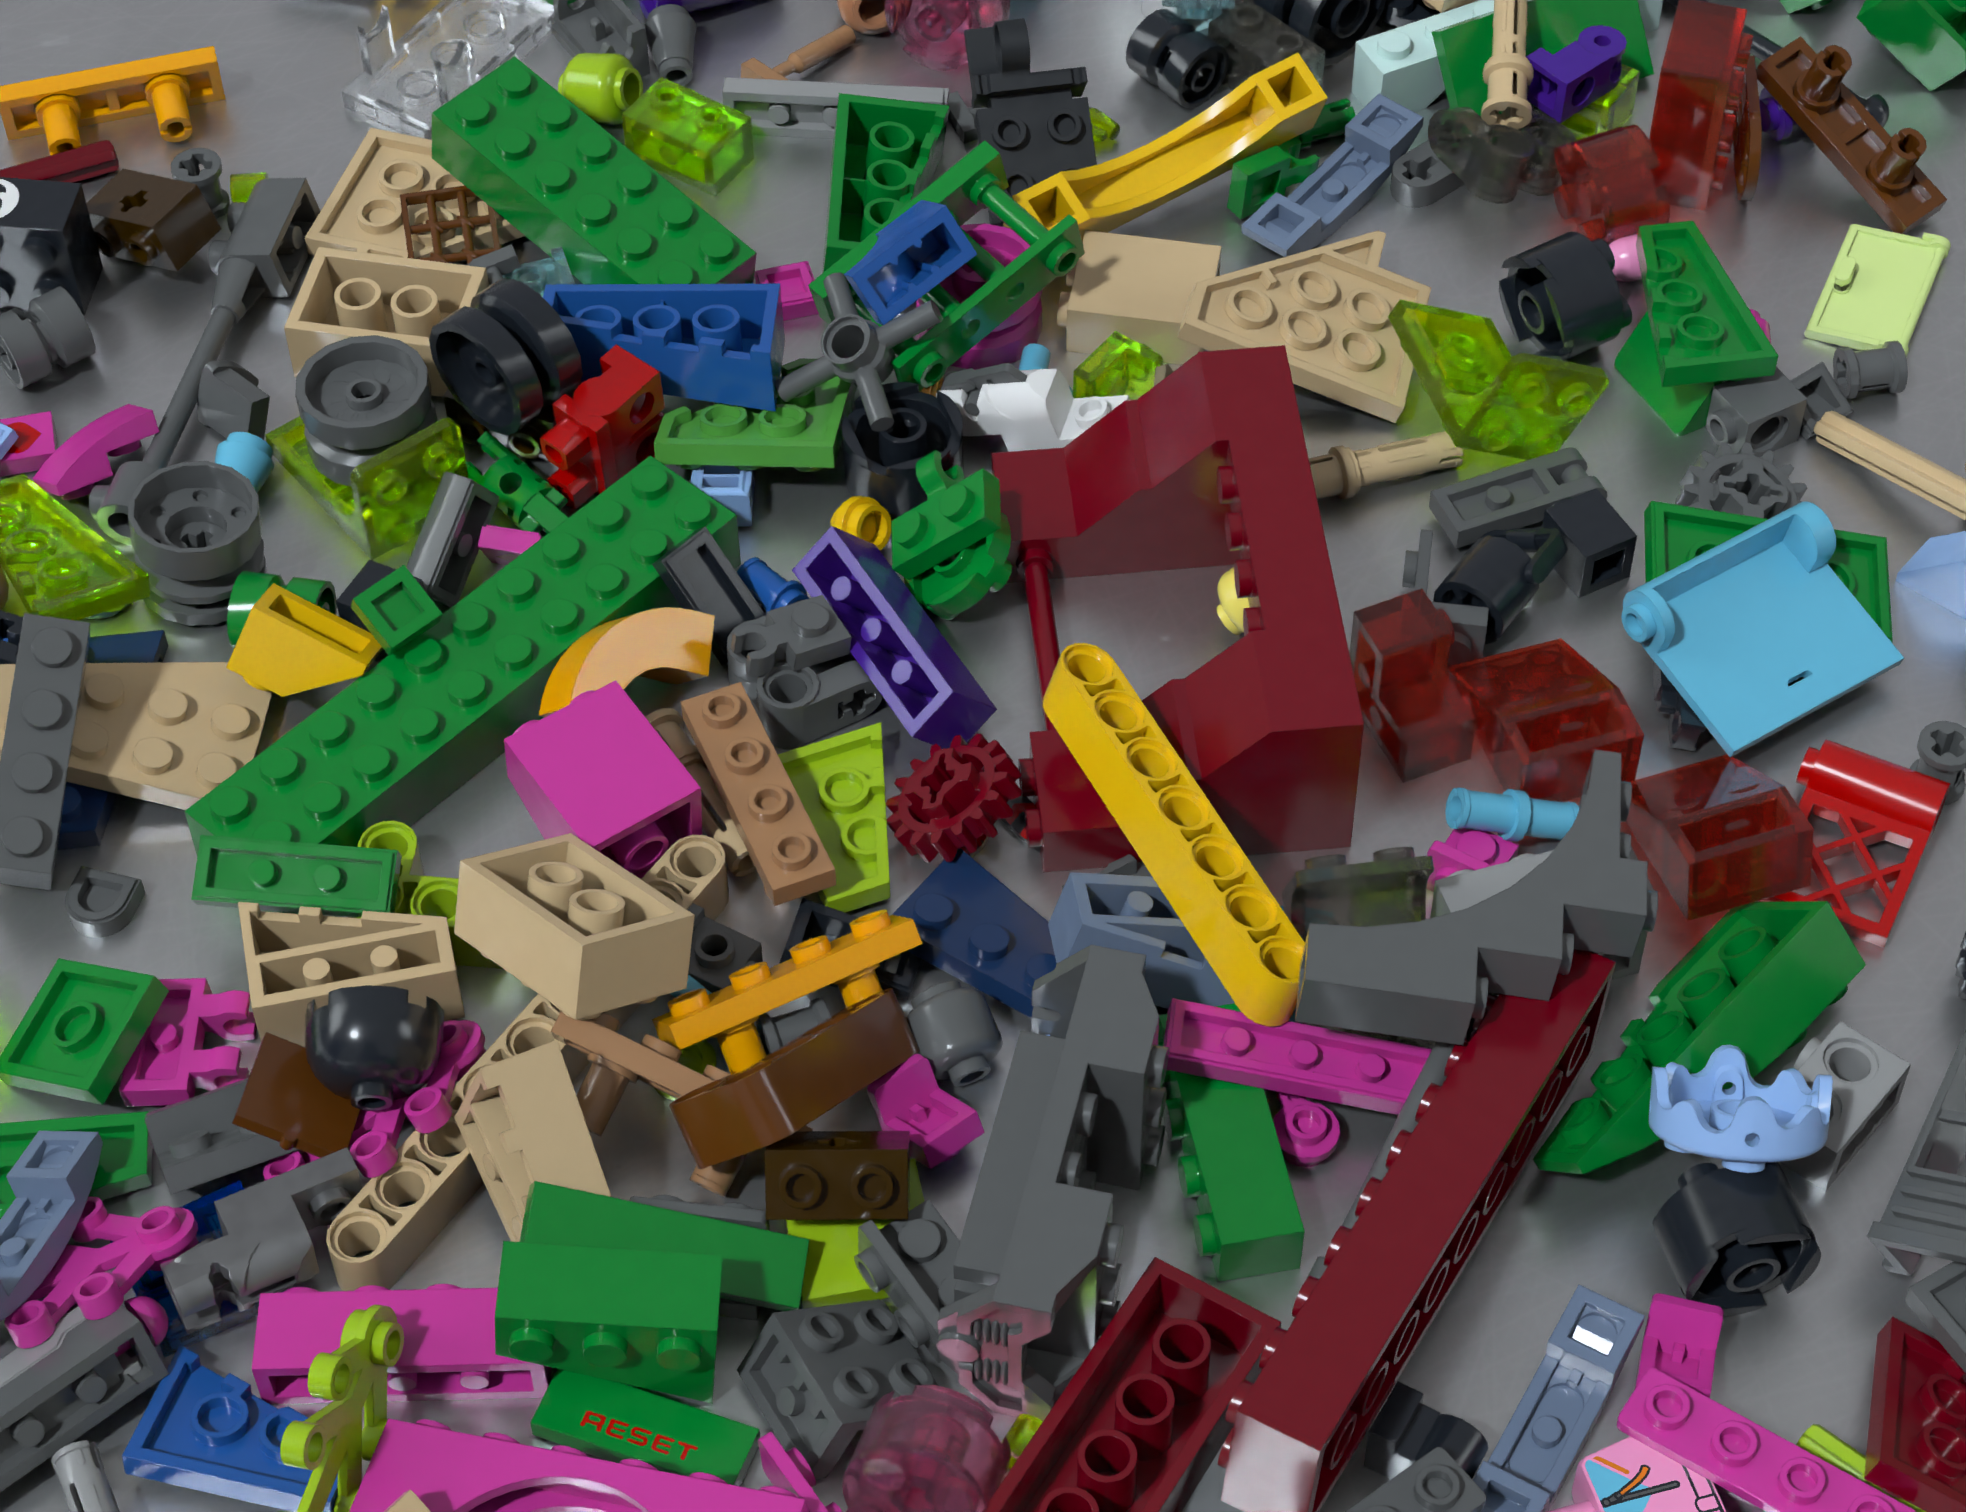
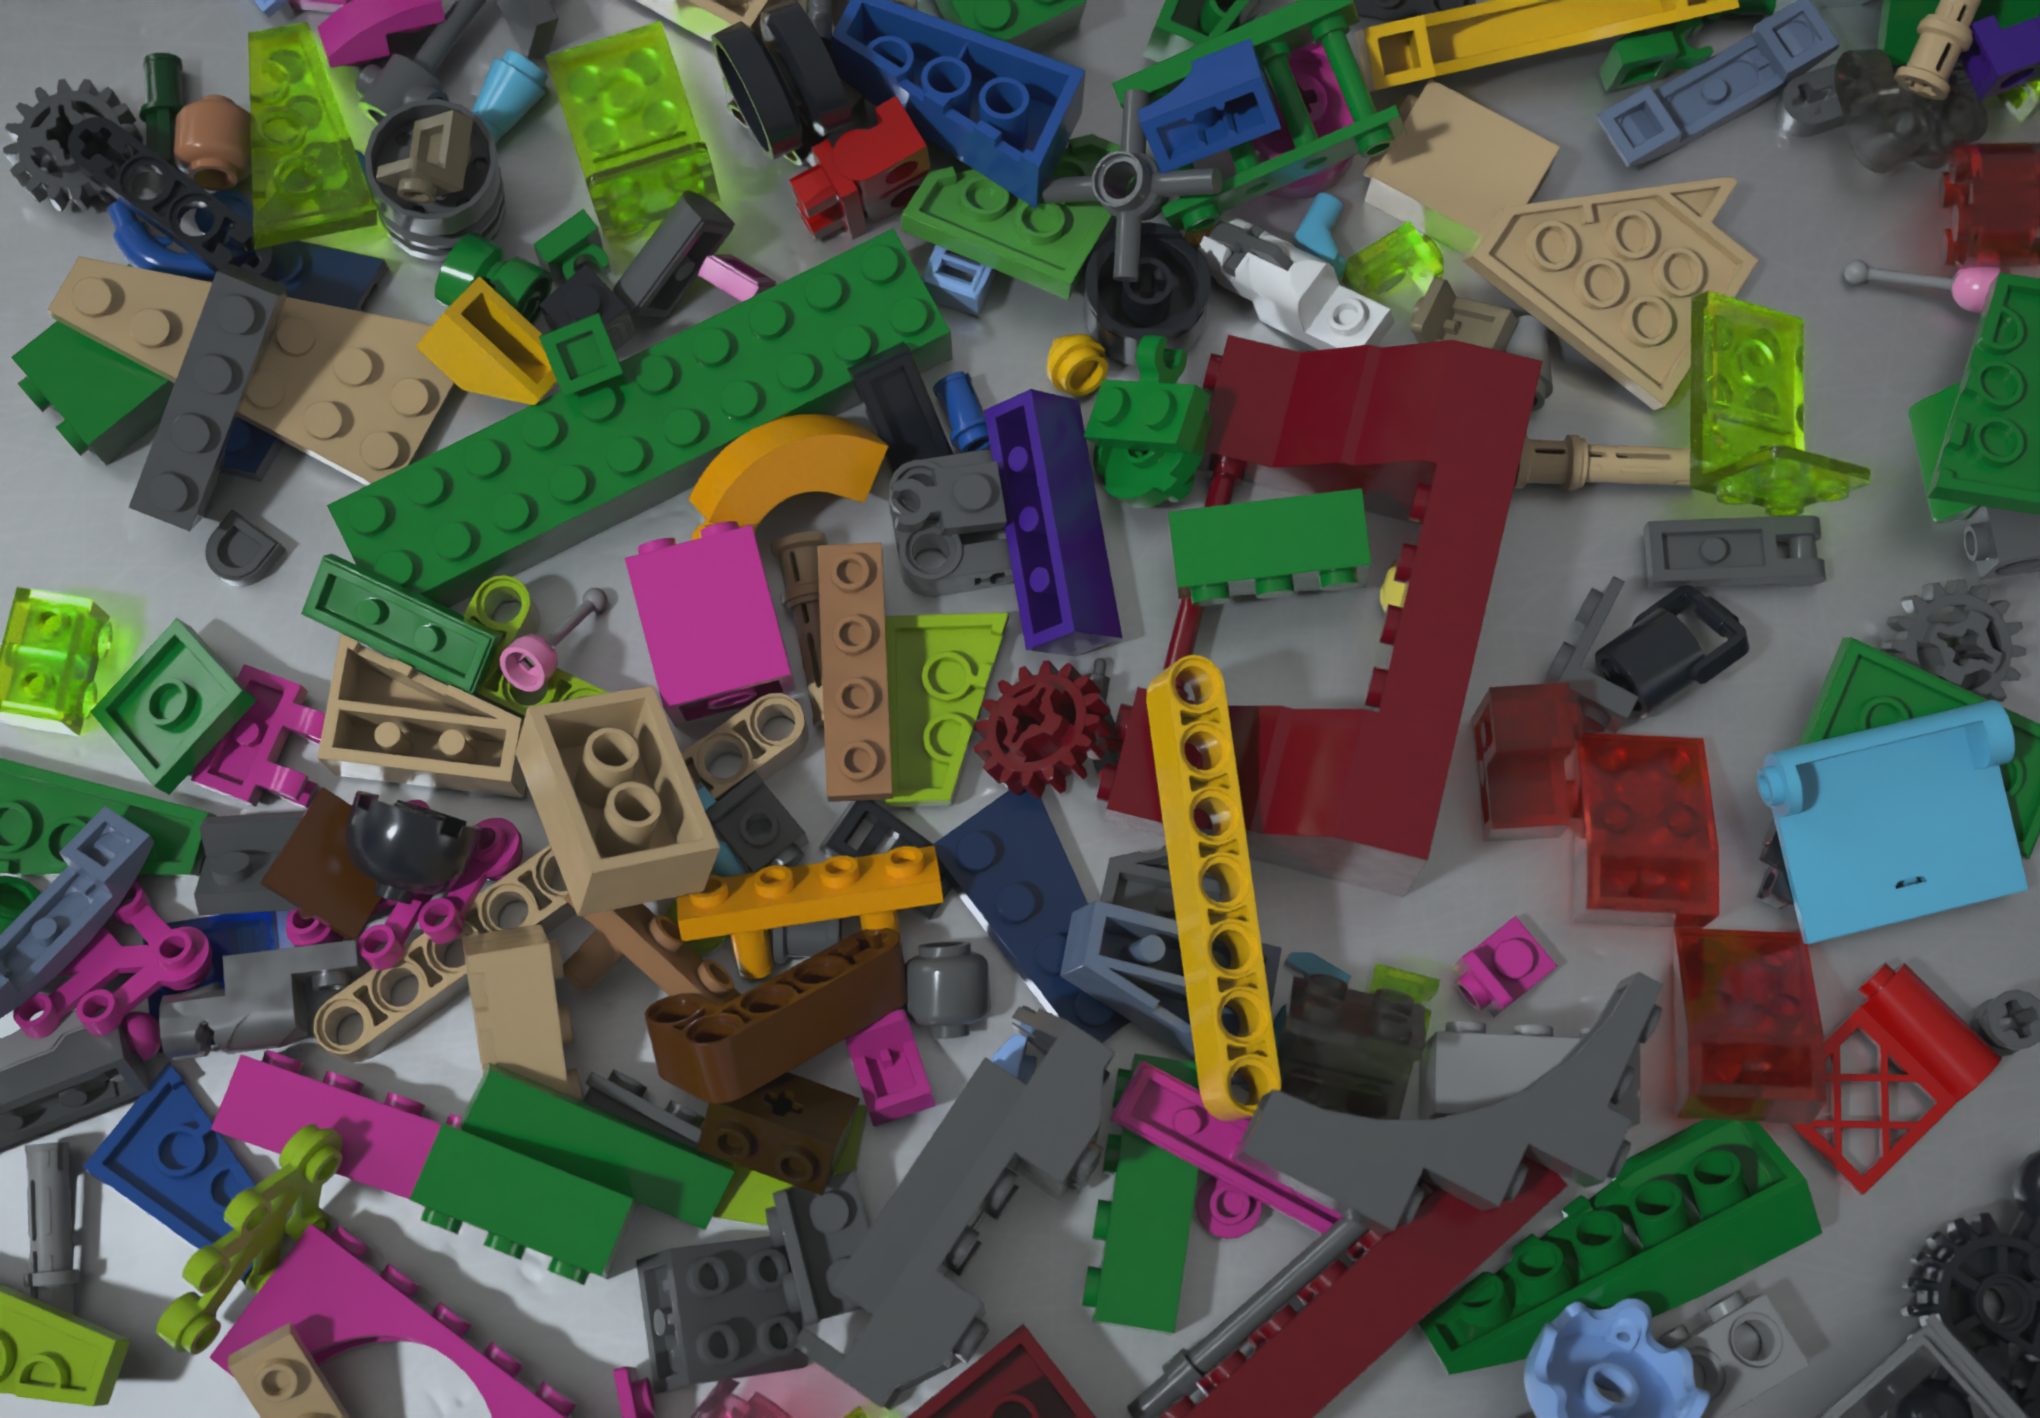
camera: 20 degrees right, 25 degrees up
dark grey wheel [295,335,439,488] -> none
green hinge [452,431,569,534] -> none
green tile [530,1369,760,1486] -> none
dark pink tile [753,261,819,321] -> none
medium azure pin [1445,787,1579,842] -> none
black brick [1499,232,1632,367] -> none
black brick [1542,488,1637,598] -> none
none -> dark tan bracket [376,110,473,204]
none -> bright pink hinge [500,588,608,692]
none -> green tile [533,209,611,282]
none -> green wedge [1168,488,1372,606]

